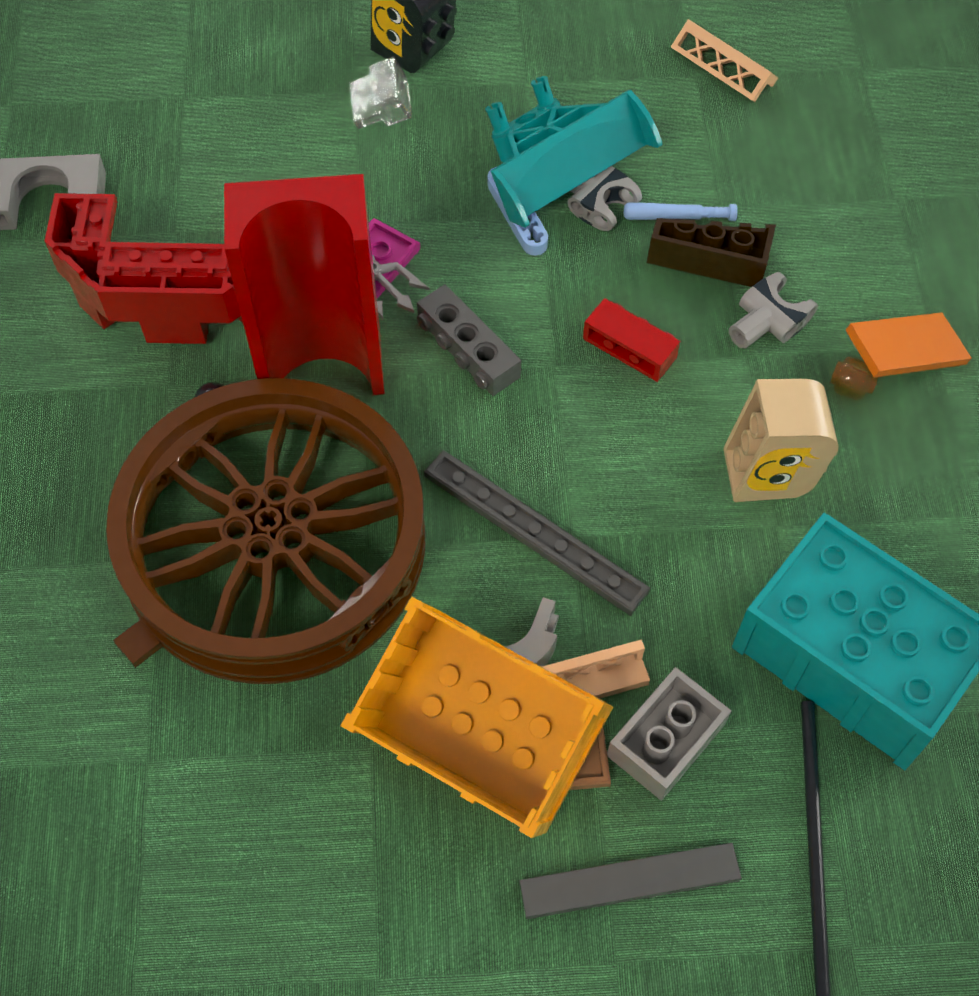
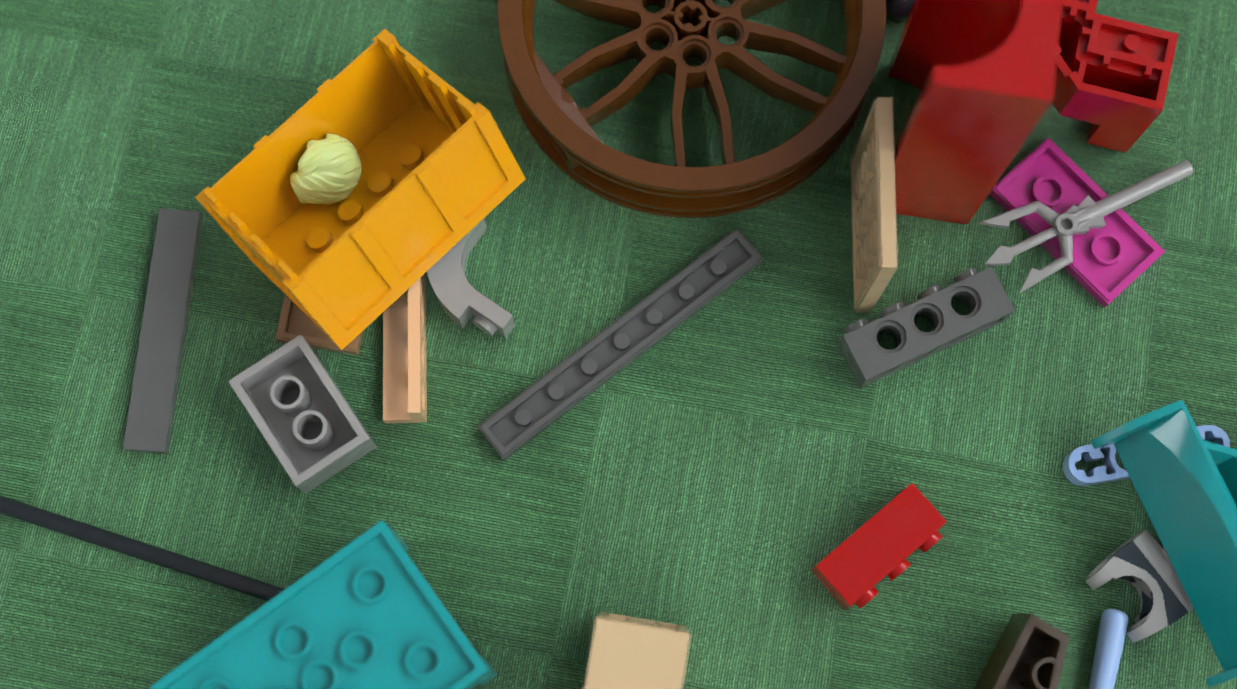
camera: 105 degrees right, 15 degrees up
none -> yellowish green hair [290,133,362,204]
none -> tan tile [850,97,898,314]

